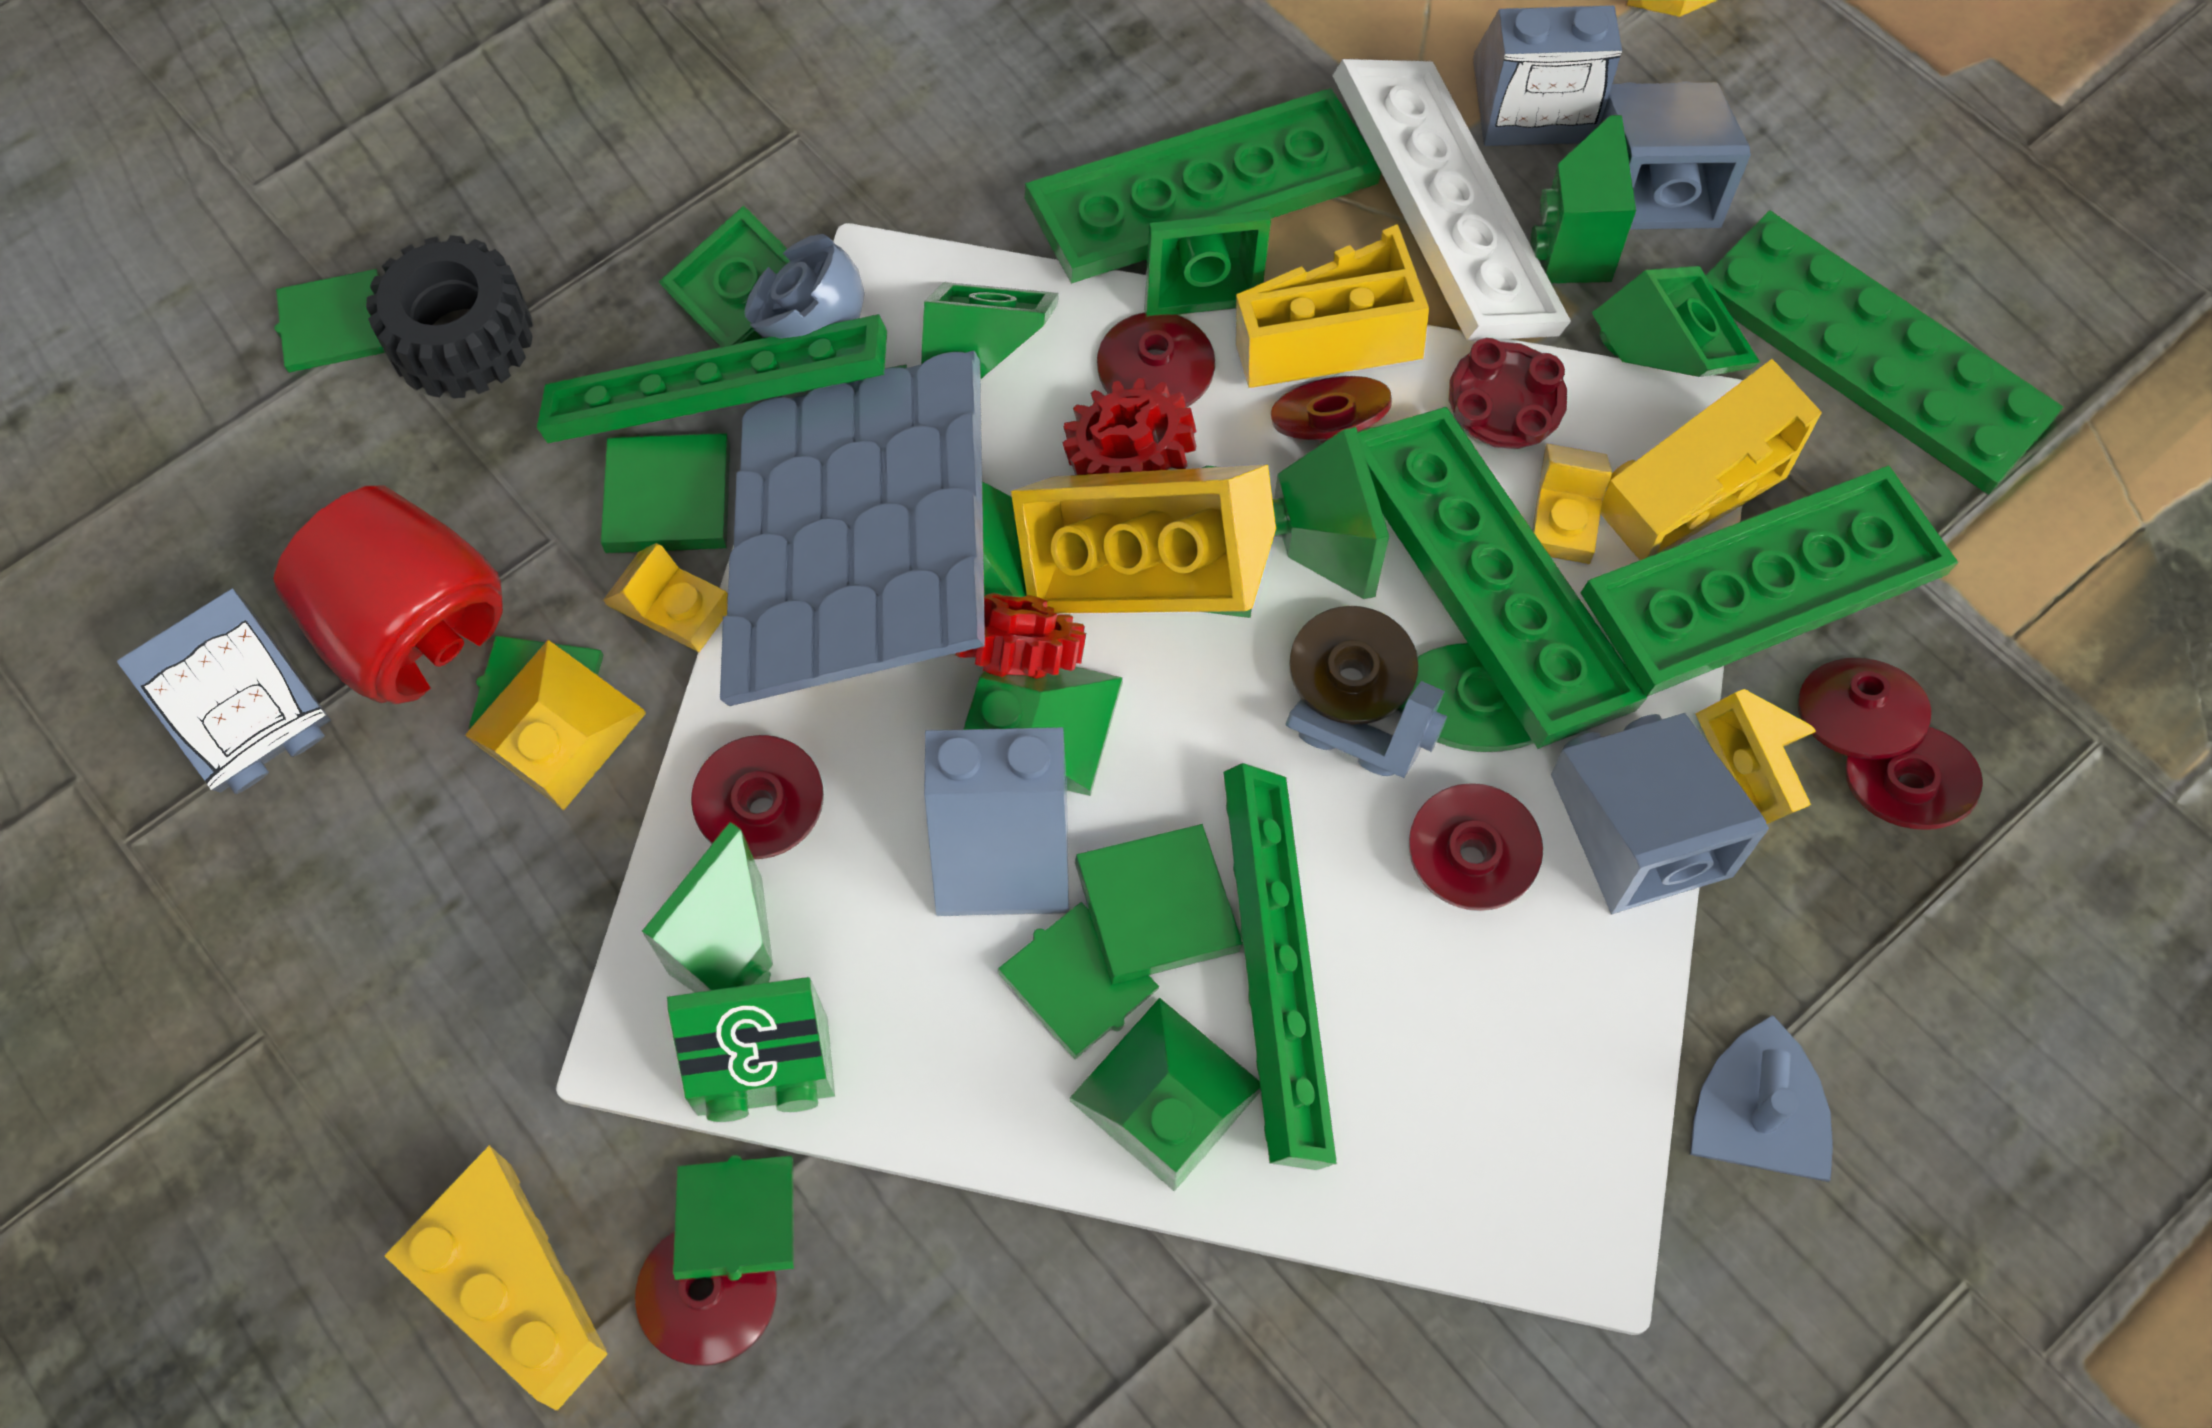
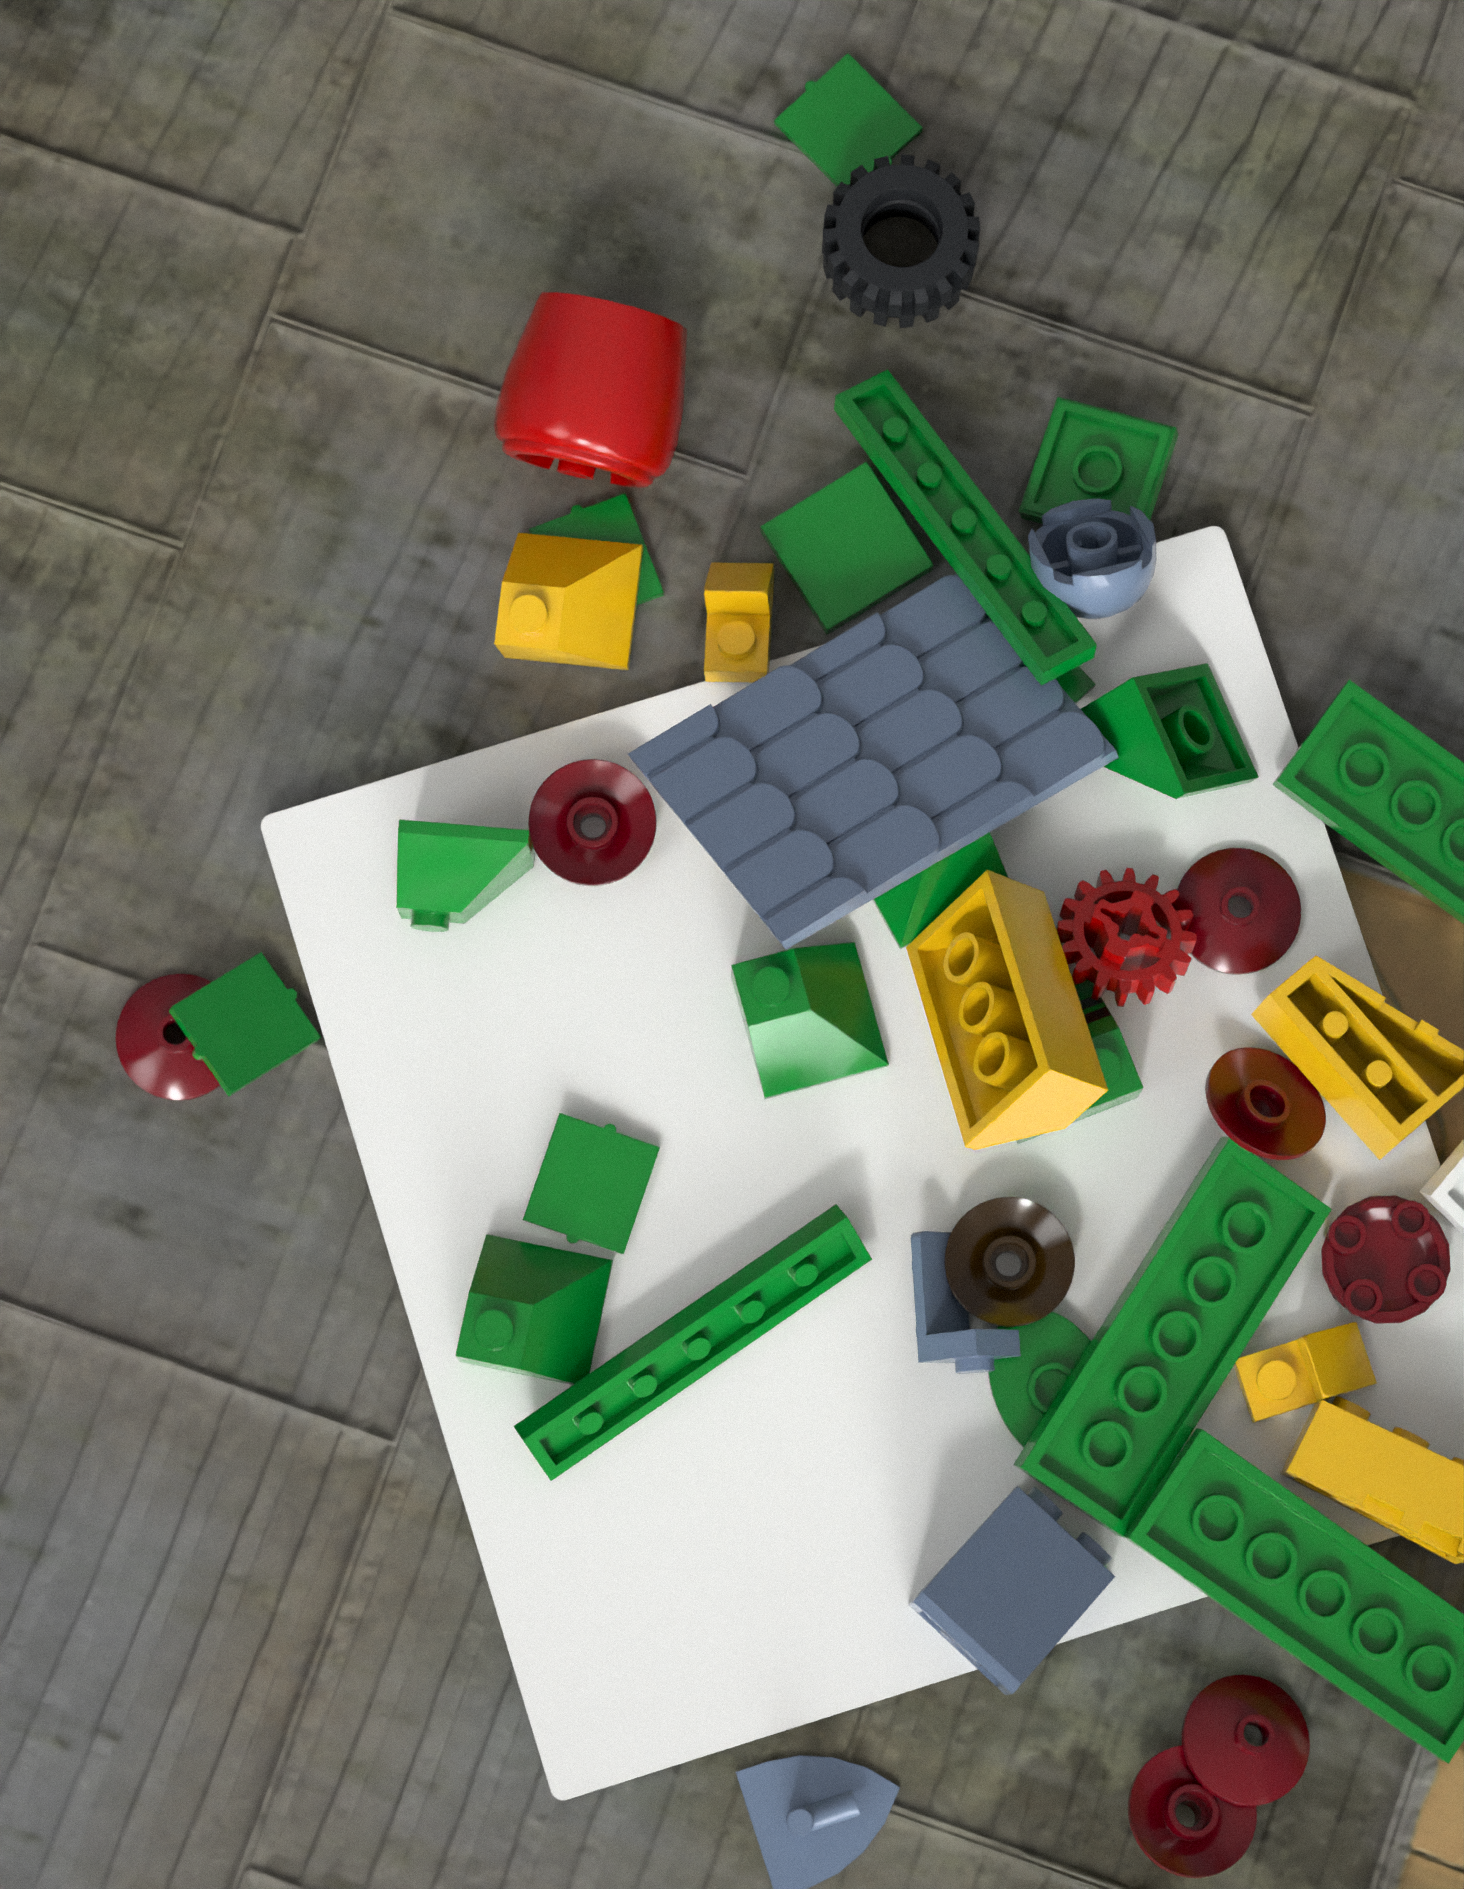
camera: 60 degrees right, 15 degrees up
slope [117,588,331,794] -> none
yellow wedge [384,1145,608,1411] -> none
green slope [667,977,835,1122] -> none
sand blue slope [924,727,1069,916] -> none
red gear [955,593,1087,679] -> none
green tile [1075,824,1243,985] -> none
green slope [1144,211,1271,316] -> none
green slope [1272,427,1389,599] -> none
dark red dish [1408,783,1543,911] -> none
yellow slope [1695,689,1816,824] -> none

